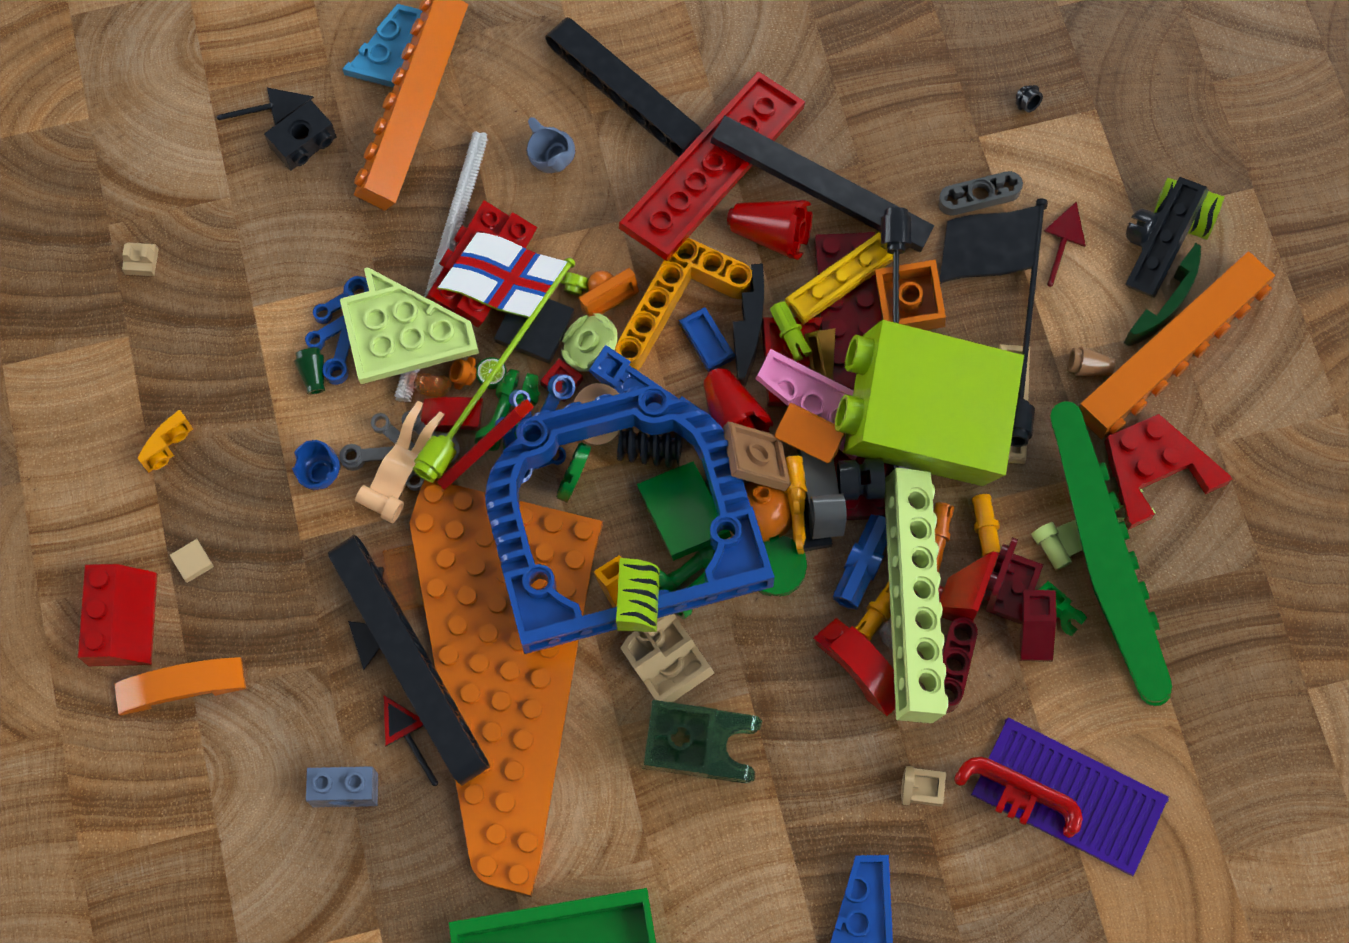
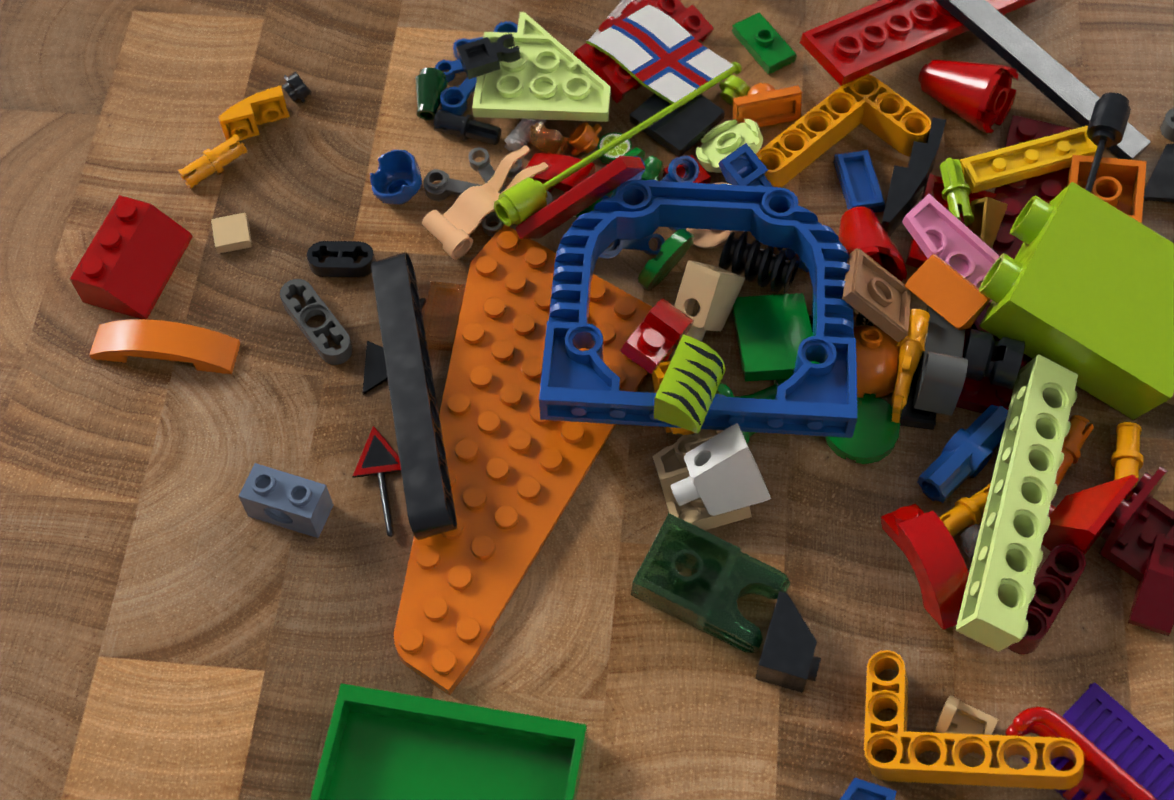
camera: 20 degrees right, 10 degrees down
none -> light orange pin [178,134,248,189]
none -> dark grey beam [280,279,353,365]
none -> black plate [282,71,311,103]
none -> black beam [307,241,375,278]
none -> black axle [434,109,502,145]
none -> black plate [456,34,520,79]
none -> red arch [620,298,694,374]
none -> white torso [670,423,771,516]
none -> tan torso [674,260,745,342]
none -> green plate [732,12,796,75]
none -> black slope [755,591,821,693]
none -> light orange beam [864,650,1084,790]

